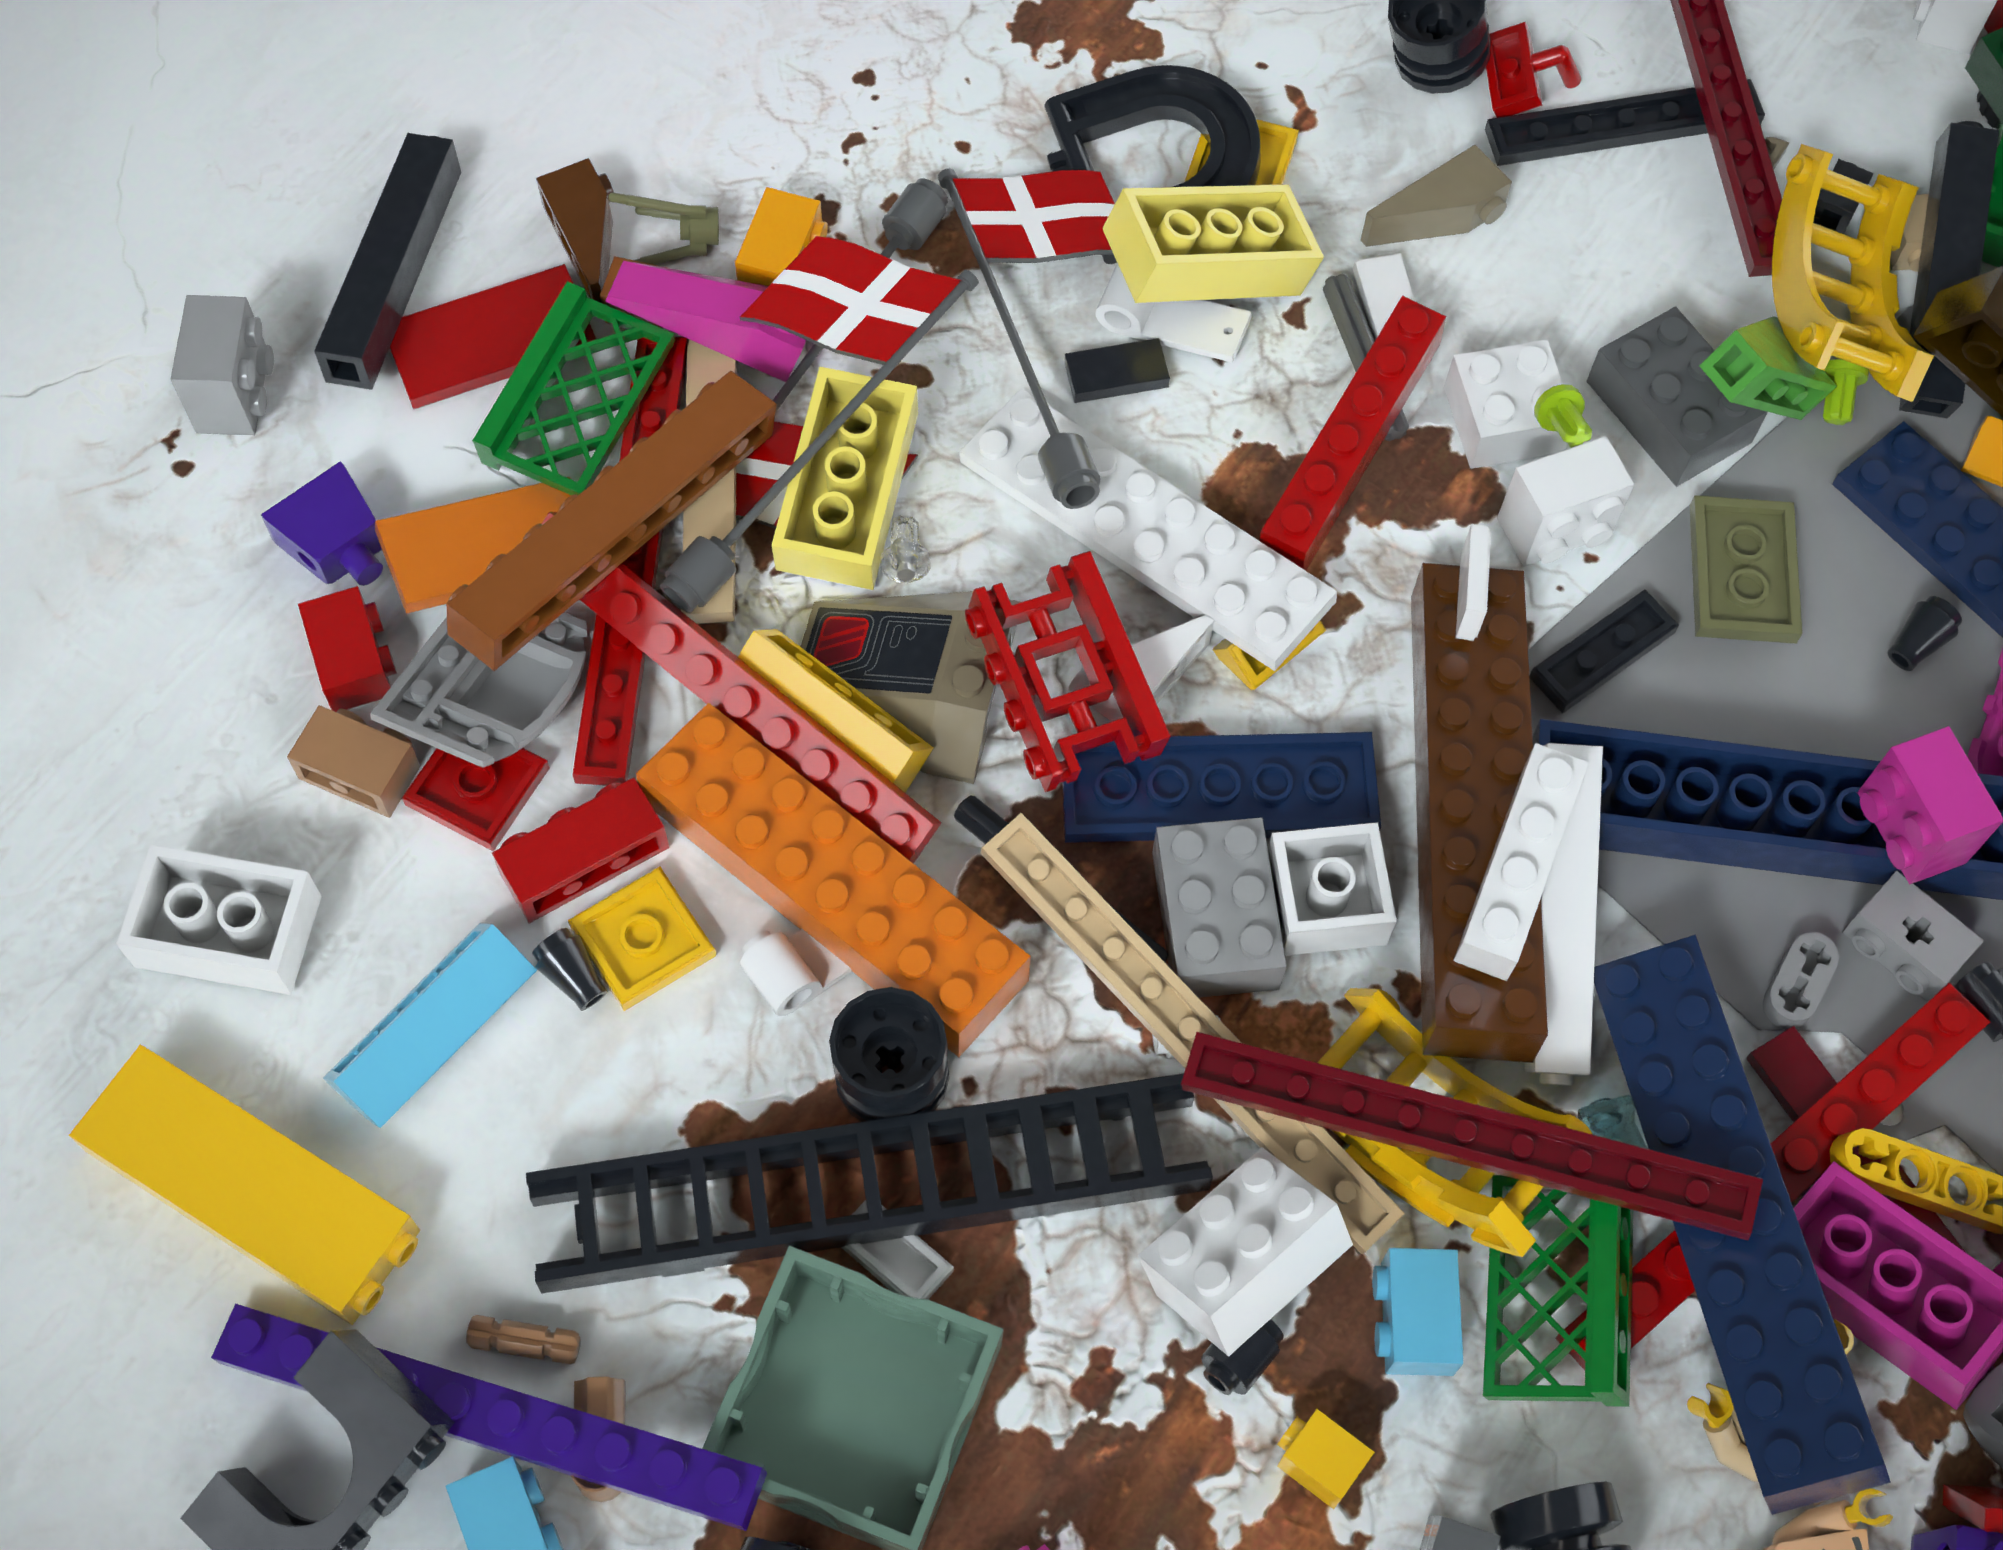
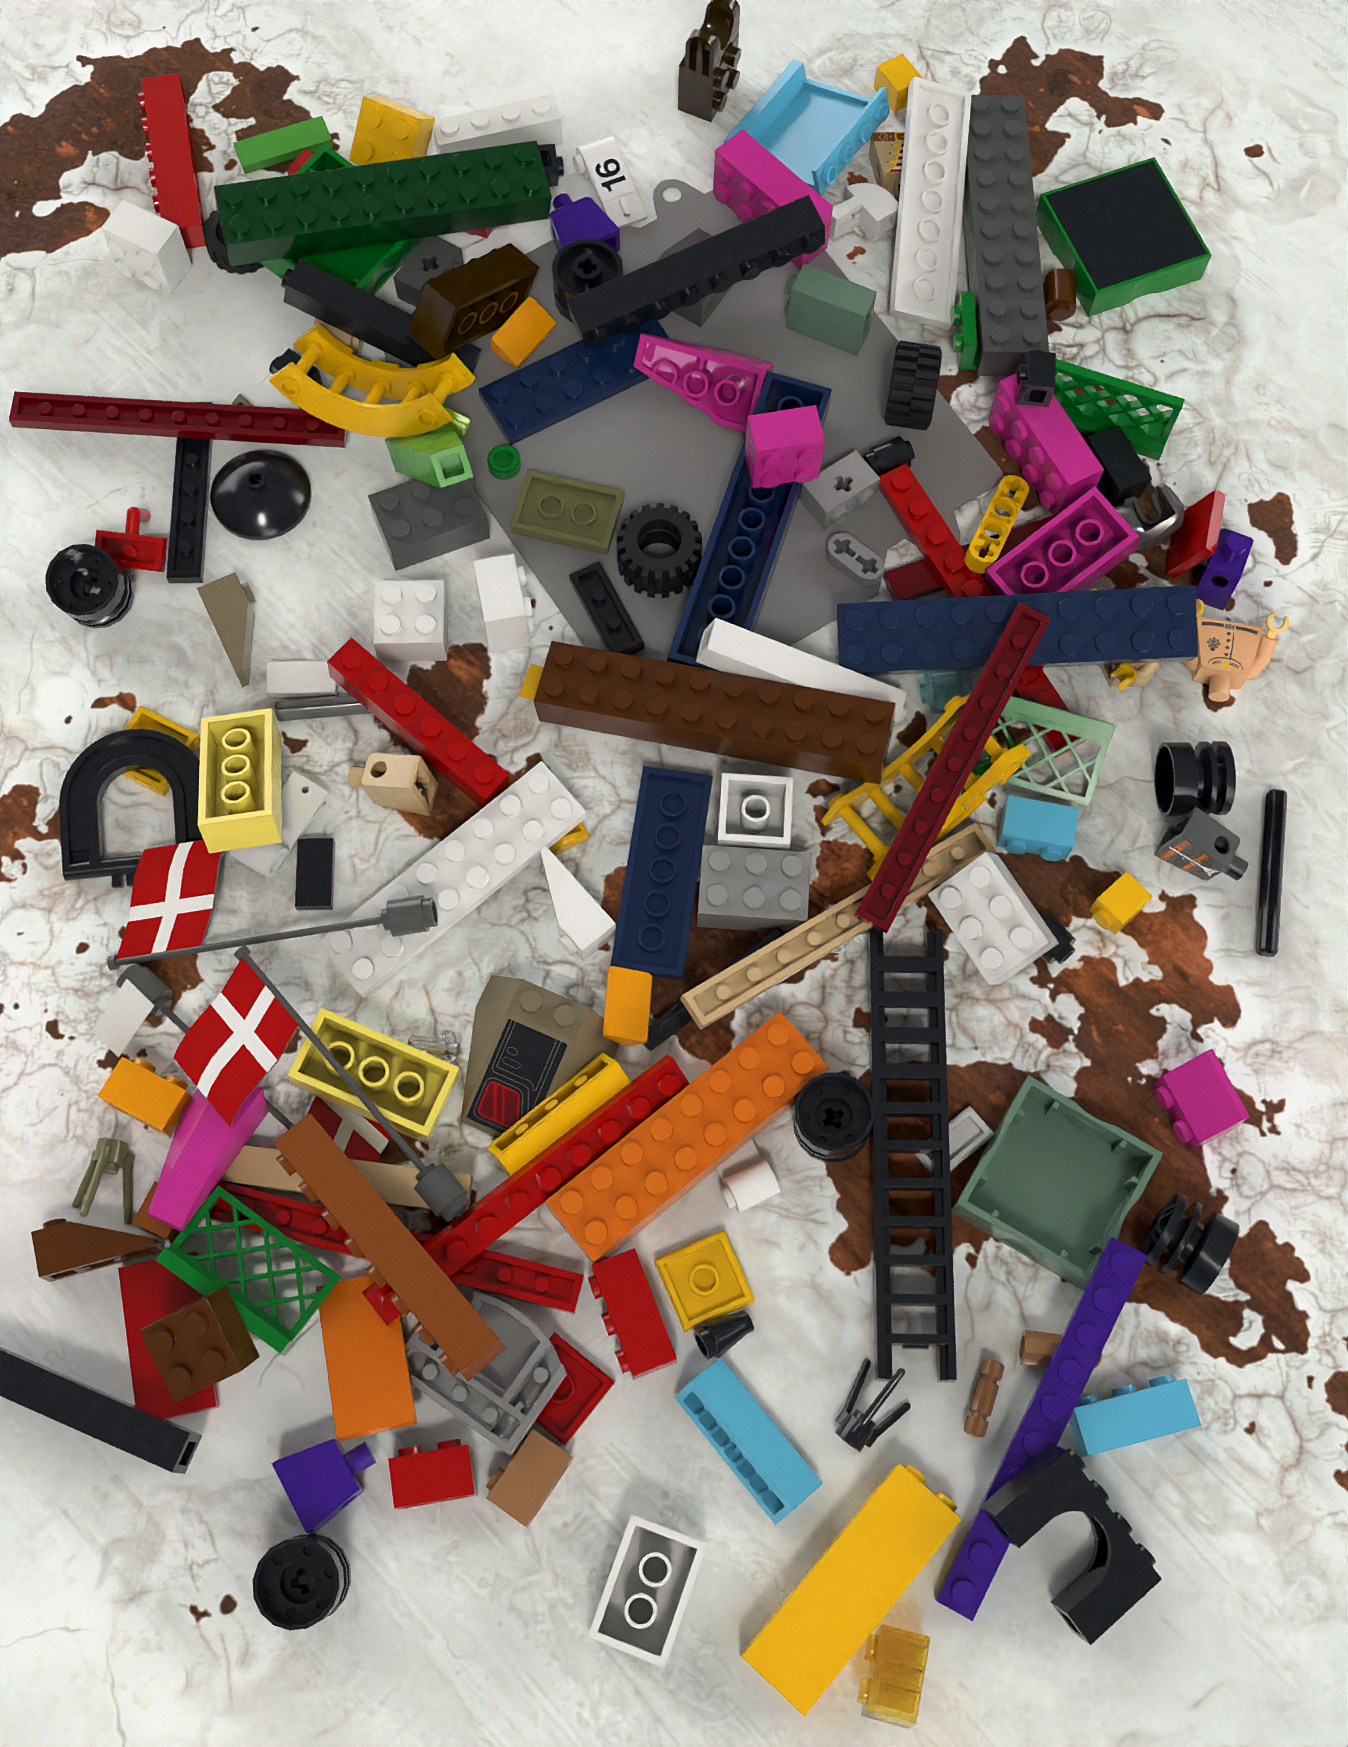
camera: 80 degrees left, 5 degrees up
light grey brick [170,295,274,435] -> none
red fence [965,551,1171,792] -> none
white brick [1453,743,1589,981] -> none
white tile [1456,524,1491,641] -> none
lime piece [1534,384,1592,448] -> none
black cone [1887,596,1962,671] -> none
none -> white sticker [91,979,155,1058]
none -> reddish brown brick [139,1285,260,1403]
none -> black dish [210,449,312,540]
none -> black wheel [253,1533,351,1631]
none -> tan torso [348,753,438,816]
none -> green tile [487,445,521,480]
none -> light orange slope [602,966,652,1047]
none -> black tyre [617,503,702,598]
none -> black plant [835,1359,911,1452]
none -> clear yellow brick [857,1624,931,1729]

